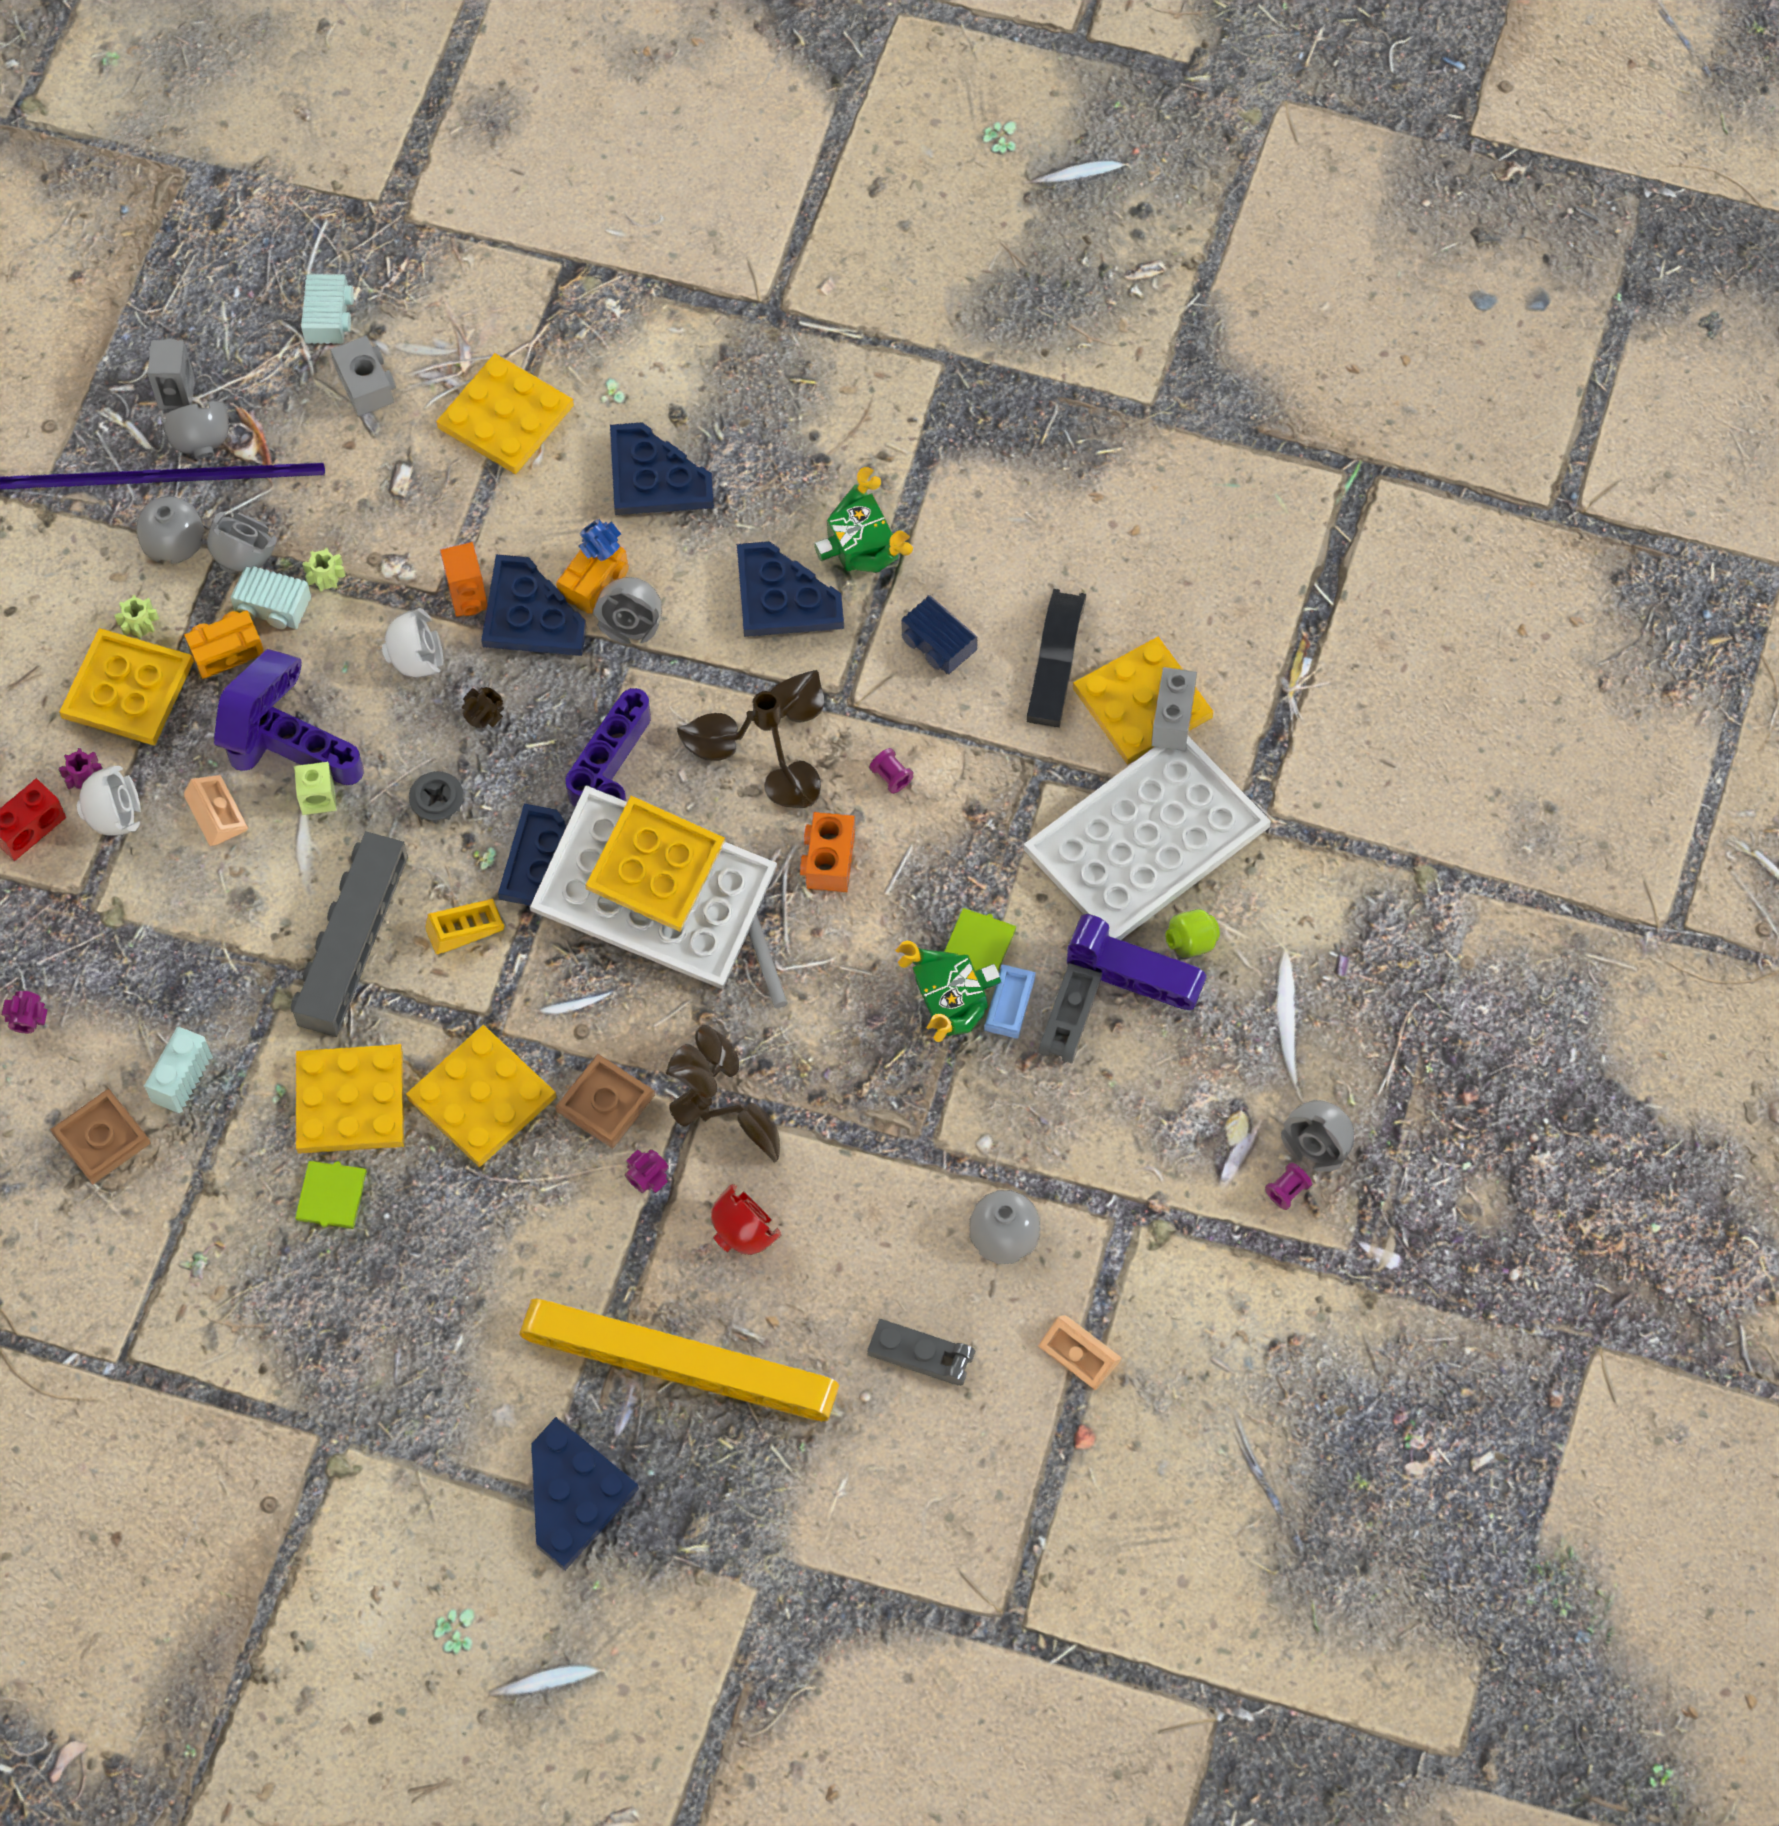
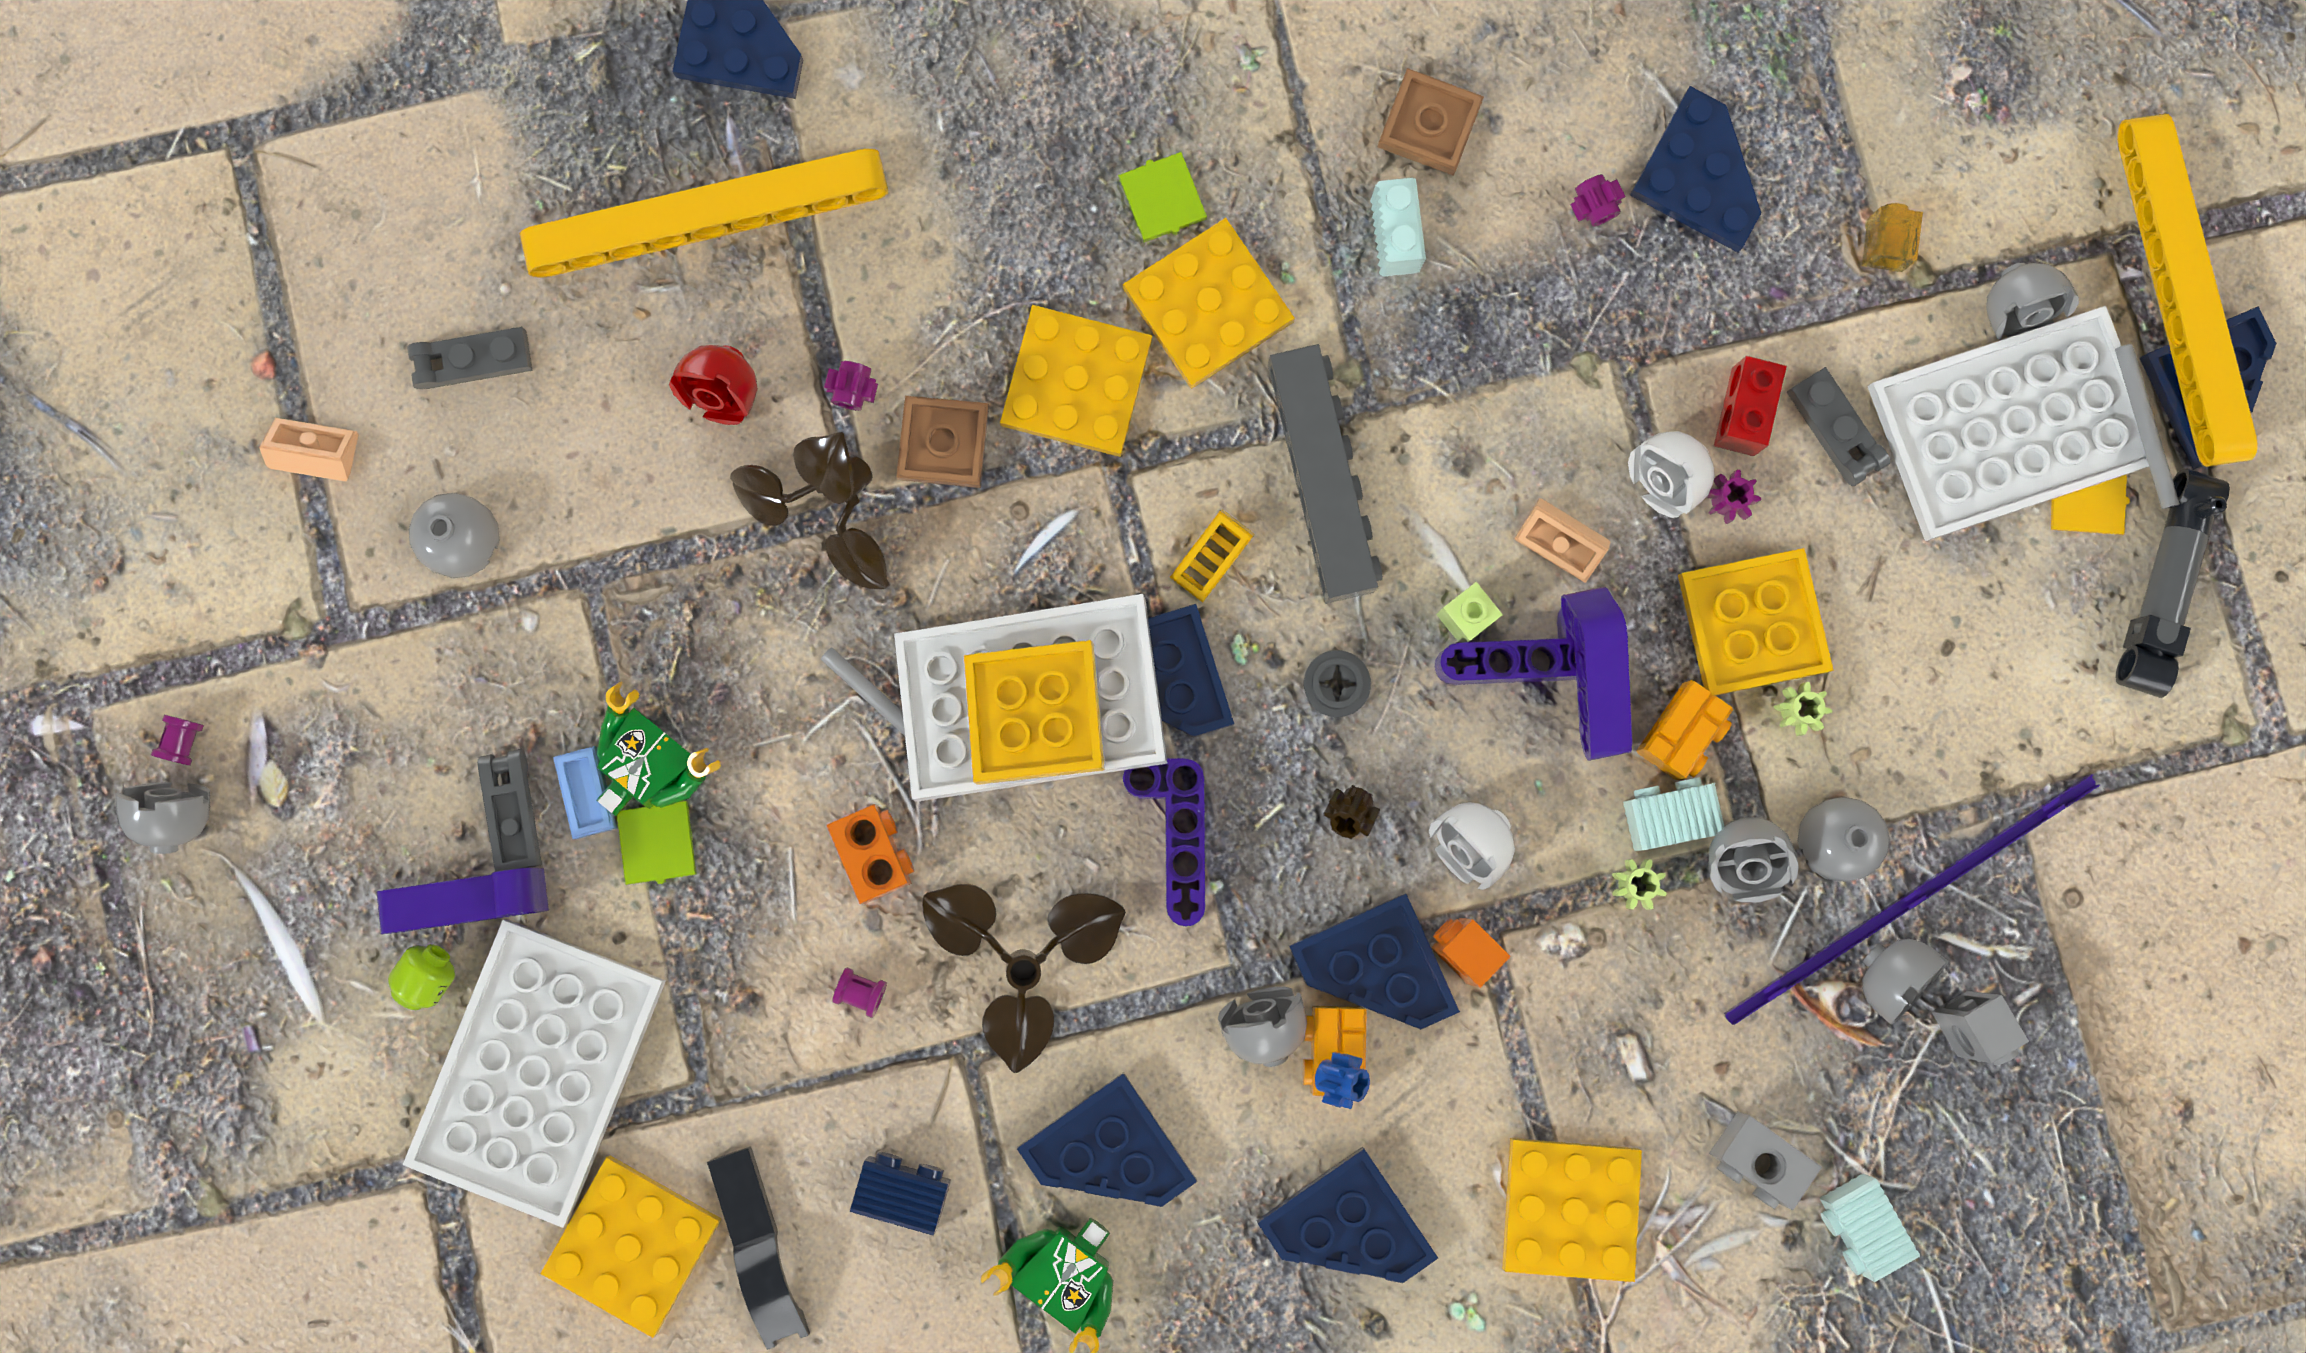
camera: 145 degrees right, 20 degrees up
light grey brick [1152,667,1197,751] -> none

